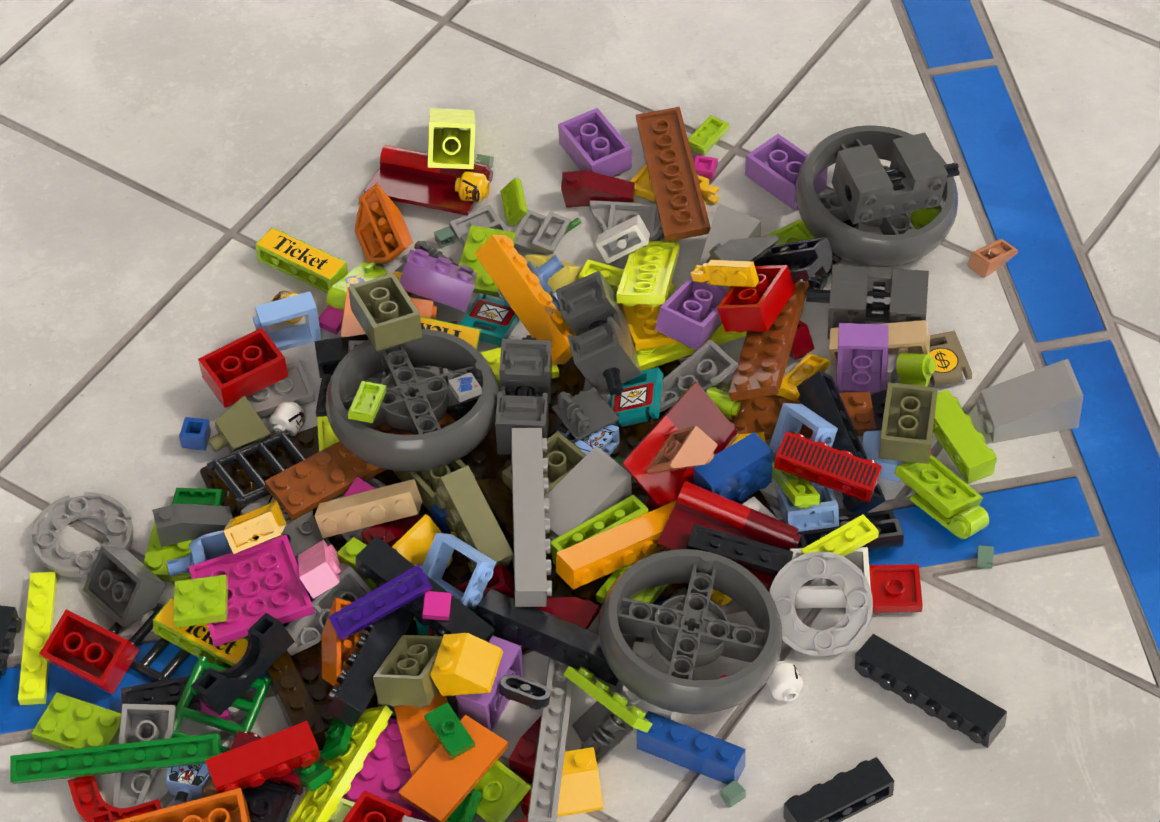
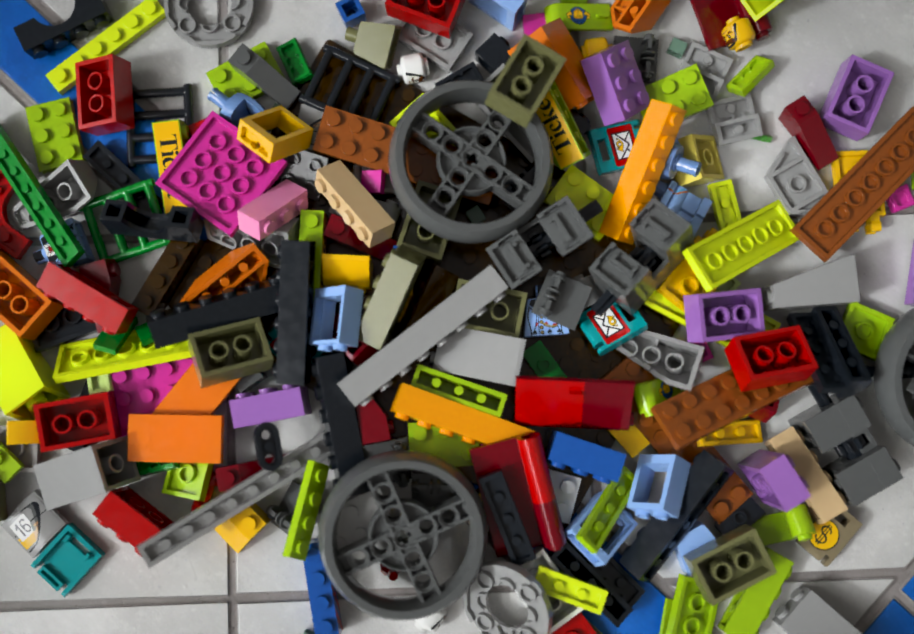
camera: 50 degrees right, 35 degrees up
dark grey slope [83,545,166,627] -> none
lime plate [173,575,228,628] -> none
dark purple plate [329,564,433,641] -> none
lime plate [348,381,386,423] -> none
dark pink tile [423,591,452,621] -> none
green plate [424,702,475,759] -> none
yellow slope [430,633,503,696] -> none
light grey tile [448,372,482,402] -> none
sand green piece [476,154,494,168] -> none
white brick [596,215,650,264] -> none
nougat slope [646,426,718,473] -> none
yellow hinge [691,260,759,287] -> none
dark grey slope [705,235,780,263] -> none
red brick [774,431,882,503] -> none

